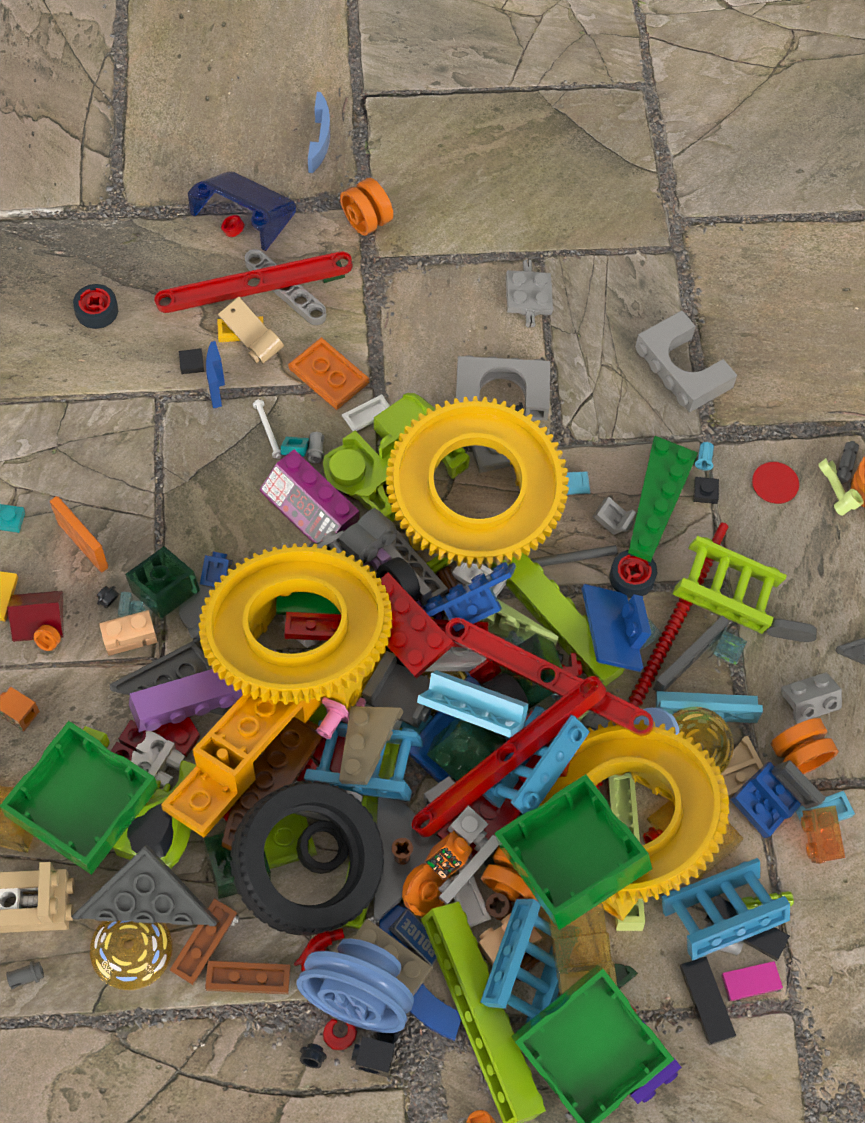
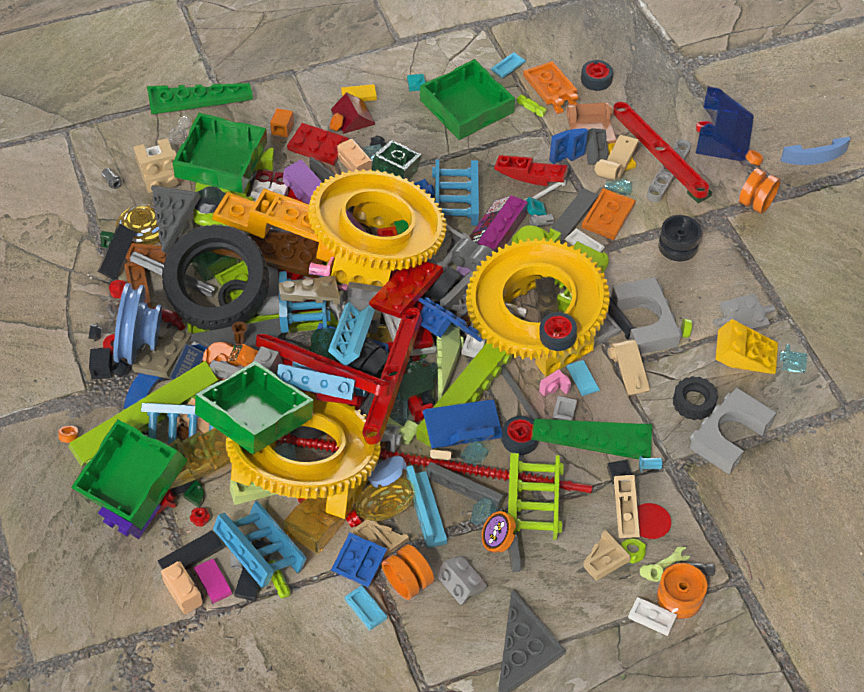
camera: 75 degrees right, 10 degrees down
orange tile [50,496,108,573] -> none
dark grey tile [771,760,826,809] -> none
clear orange bracket [801,805,846,864] -> none
none -> black tile [97,223,136,280]
none -> dark green tile [100,231,114,248]
none -> red tile [109,280,126,298]
none -> axle [130,251,215,297]
none -> light nougat brick [161,561,203,614]
none -> red plate [190,507,210,527]
none -> red plate [287,123,349,166]
none -> green tile [420,59,515,140]
none -> tan tile [430,448,453,460]
none -> dark azure fence [432,160,479,225]
none -> tile [482,511,516,553]
none -> medium azure tile [491,52,526,79]
none -> red slope [494,155,568,186]
none -> lime axle [516,94,547,117]
none -> orange tile [523,61,579,114]
none -> clear smoke arch [534,278,559,323]
none -> wheel [539,312,577,351]
none -> bright pink bracket [539,369,571,397]
none -> dark grey tile [548,188,599,244]
none -> nougat door [567,102,617,144]
none -> tan wing [584,530,630,581]
none -> dark grey slope [586,128,609,165]
none -> clear light blue cone [605,179,632,196]
none -> tan door [608,339,650,396]
none -> tan slope [614,475,640,539]
none -> lime piece [620,538,646,564]
none -> black wheel [658,215,702,262]
none -> black tyre [673,376,718,420]
none -> lime tile [681,318,692,338]
none -> yellow slope [715,319,778,374]
none -> orange tile [745,150,764,165]
none -> clear light blue bracket [779,344,807,373]

